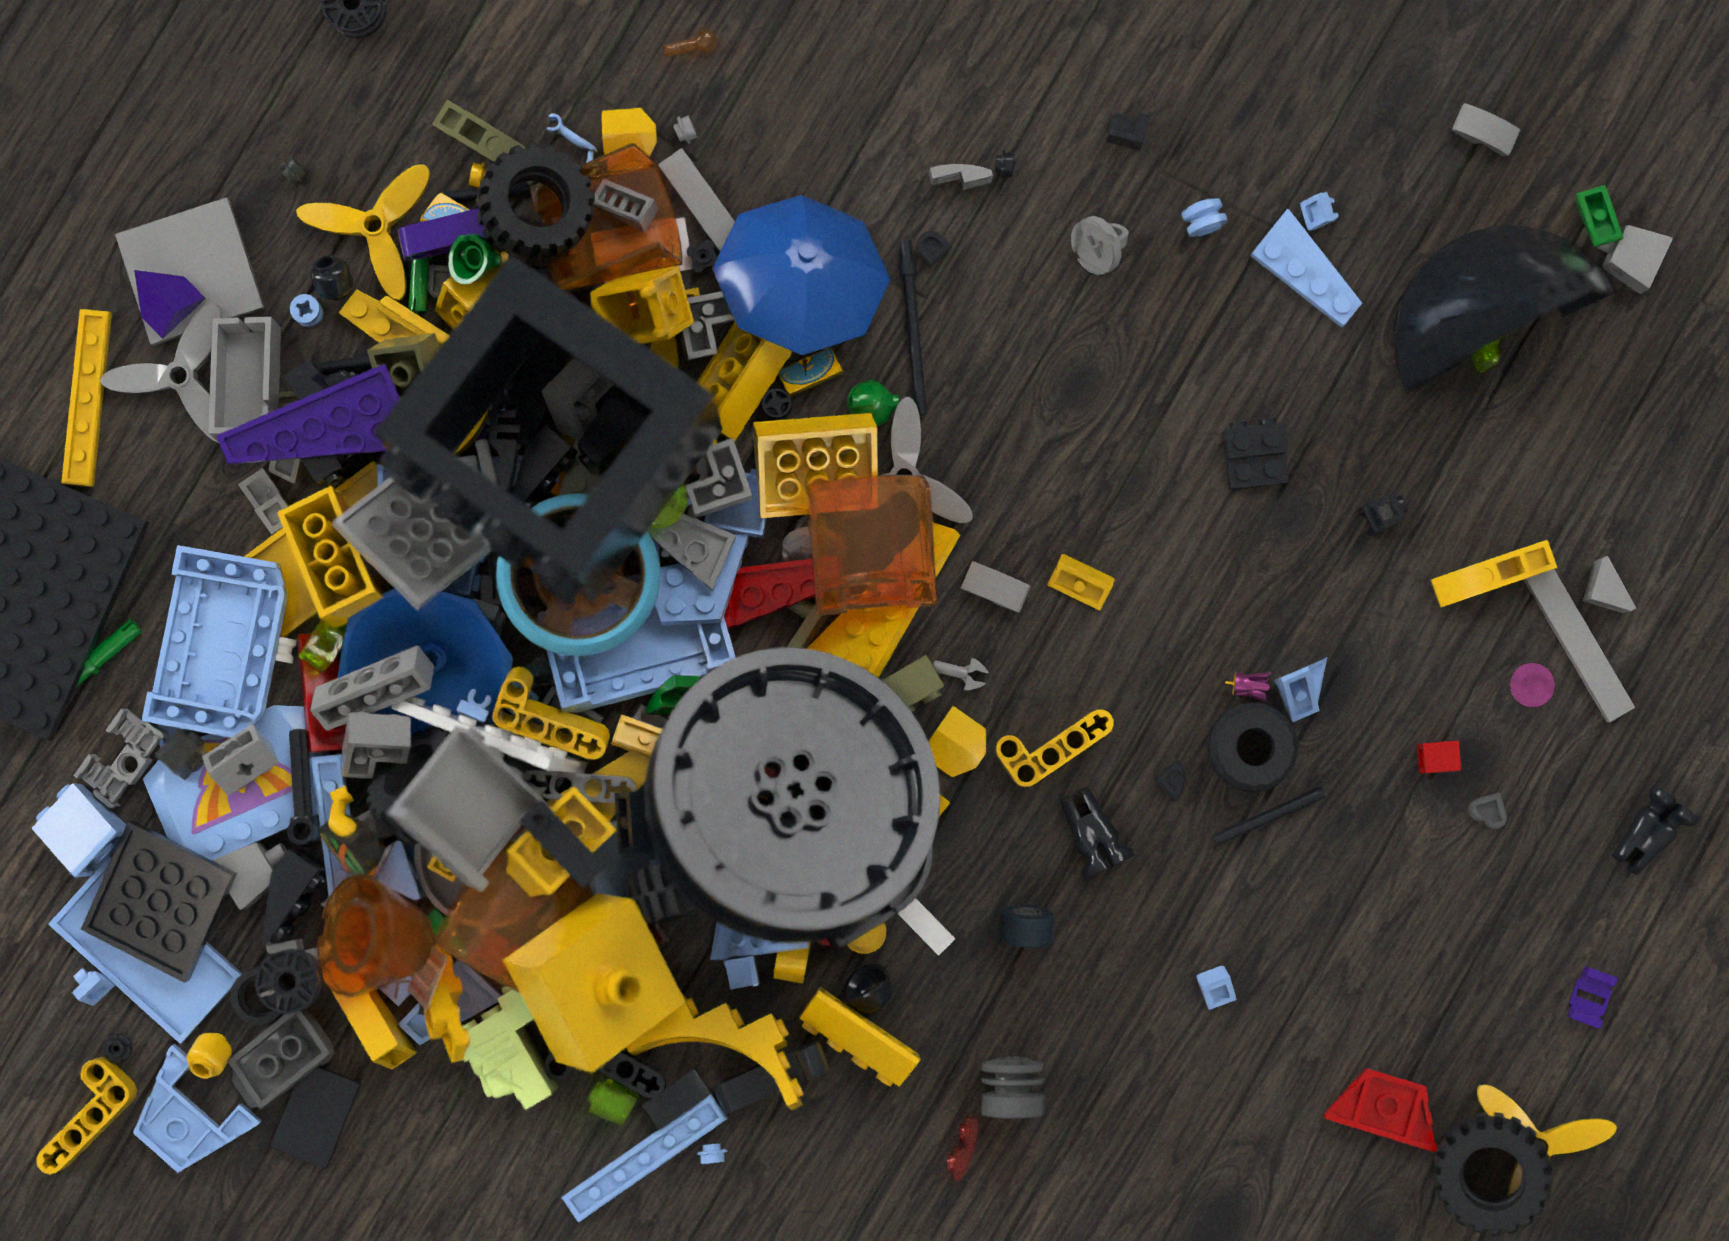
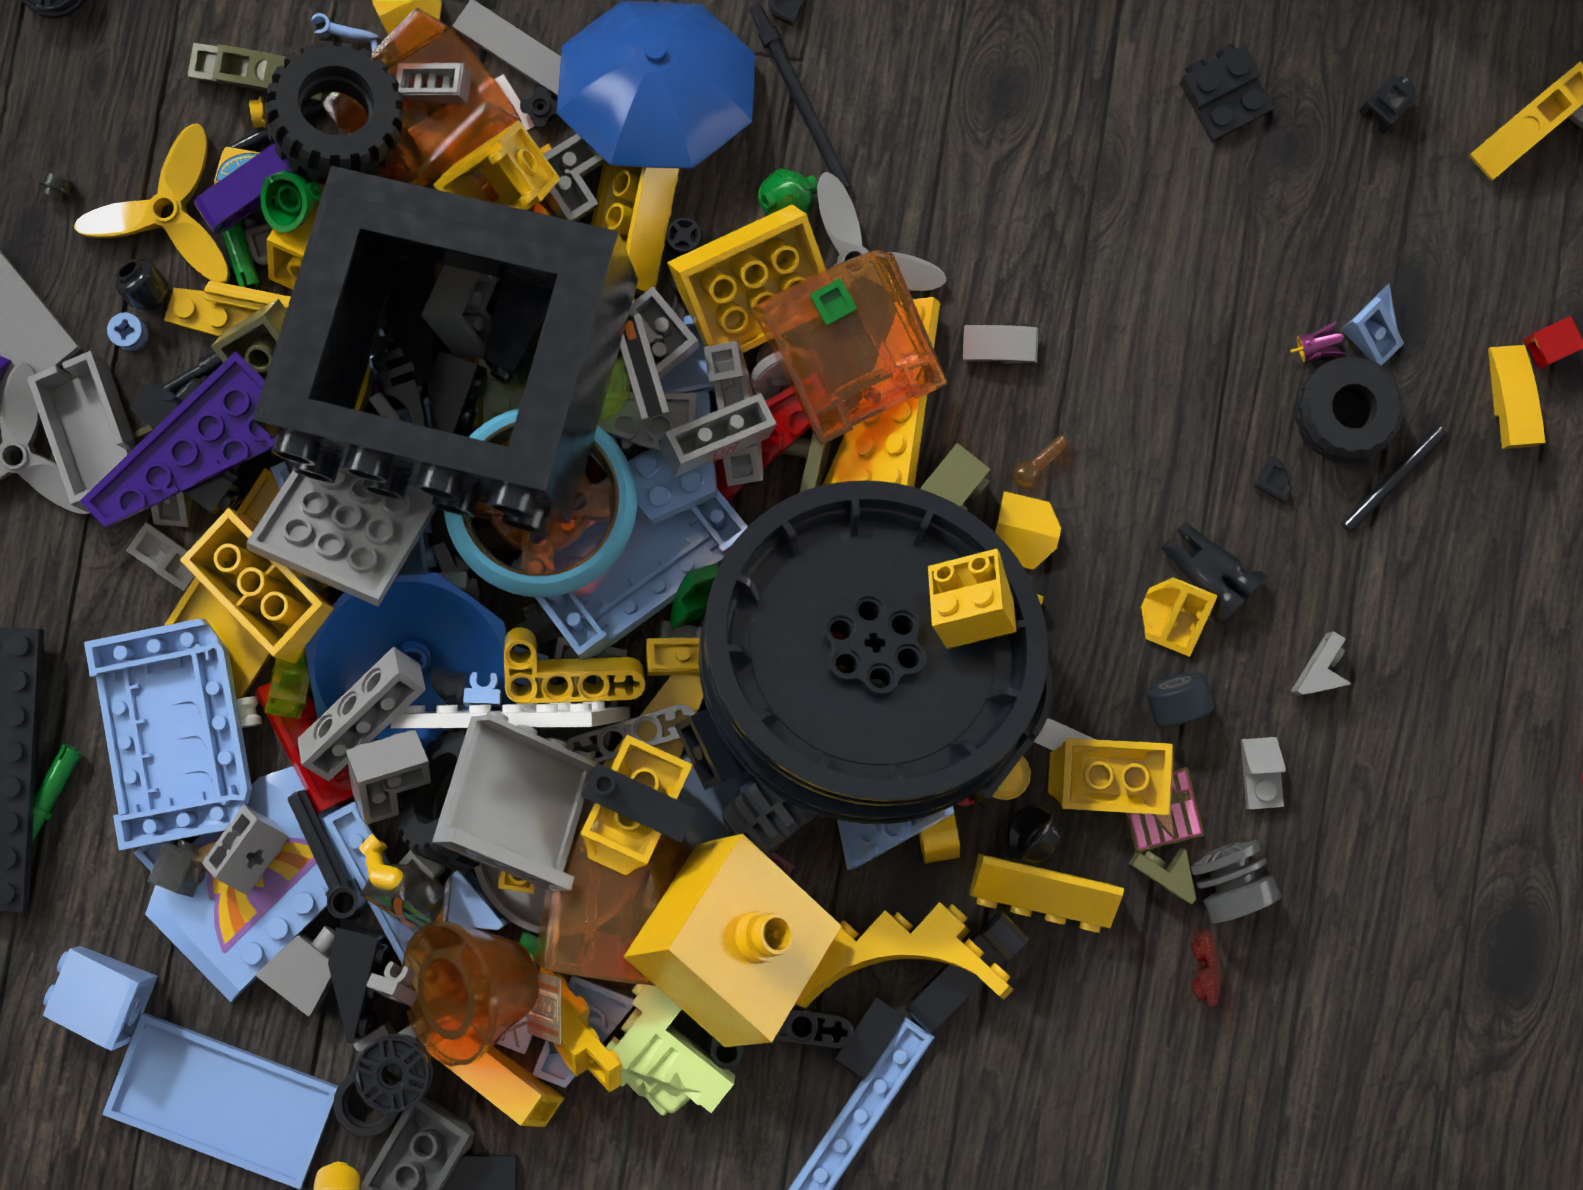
camera: 15 degrees left, 0 degrees up
light blue tile [72,968,115,1006] -> none
light grey piece [74,709,169,808] -> none
black plate [81,821,237,983] -> none
clear neon green slope [587,1078,639,1125] -> none
light blue plate [697,1143,727,1164] -> none
light blue panel [724,956,760,990] -> none
slope [778,347,843,397] -> none
light grey bar [932,658,989,690] -> none
yellow beam [995,710,1114,787] -> none
yellow slope [1047,554,1115,611] -> none
light blue slope [1196,966,1237,1010] -> none
none -> light grey tile [366,961,418,1007]
none -> black tile [431,667,468,710]
none -> sticker [620,314,669,420]
none -> light grey brick [659,393,776,477]
none -> light grey slope [703,341,763,486]
none -> green tile [809,278,858,327]
none -> yellow slope [928,549,1017,649]
none -> clear orange bar [1013,434,1070,488]
none -> yellow slope [1048,738,1173,815]
none -> tile [1125,767,1205,852]
none -> olive slope [1128,848,1196,904]
none -> yellow slope [1141,577,1217,657]
none -> light grey slope [1240,737,1286,809]
none -> light grey slope [1290,631,1351,696]
none -> yellow slope [1488,345,1545,449]

